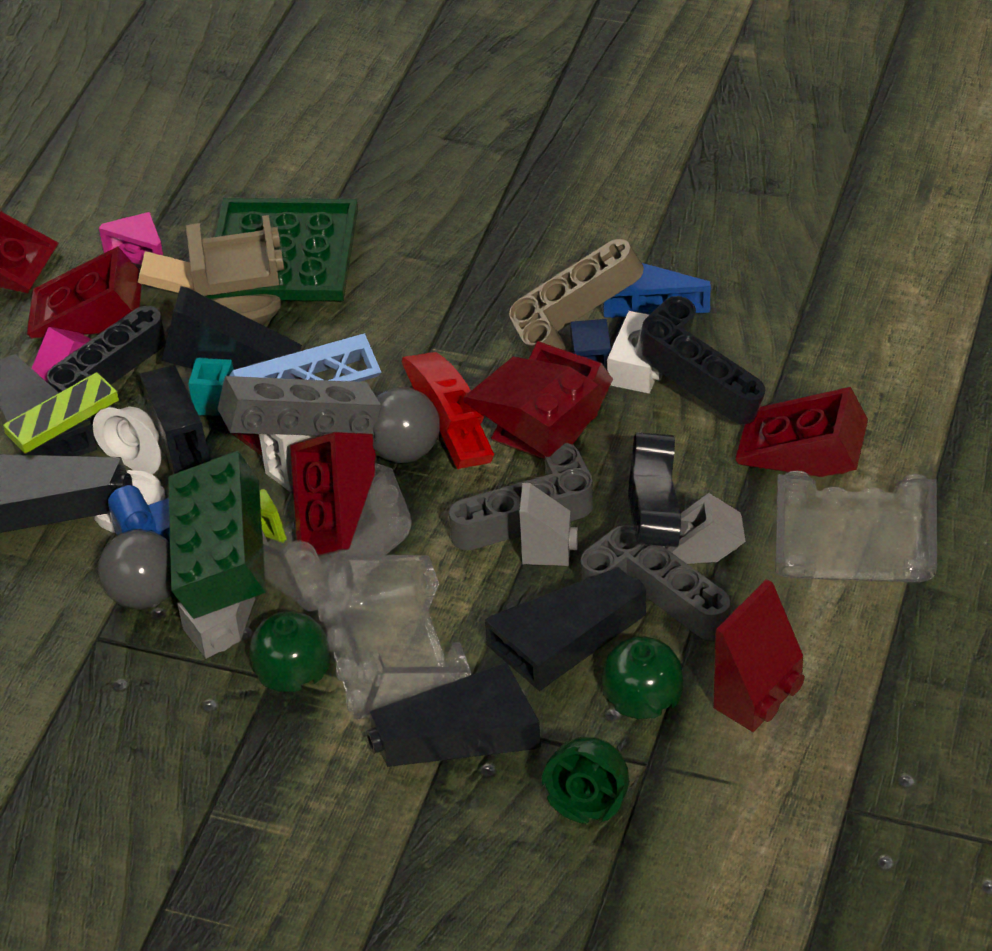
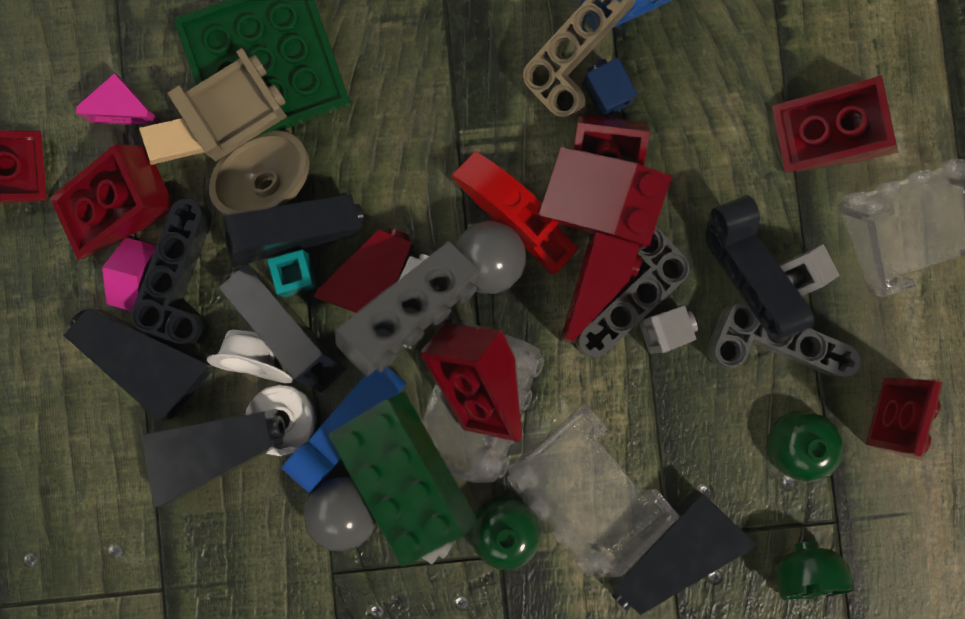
camera: 30 degrees left, 40 degrees up
lime tile [3,372,119,454] -> none
light blue fence [229,333,381,382] -> none
lime slope [260,489,287,543] -> none
black slope [485,567,646,691] -> none
white brick [607,311,663,394] -> none
black beam [636,296,765,424] -> none
none -> dark red slope [560,232,642,343]

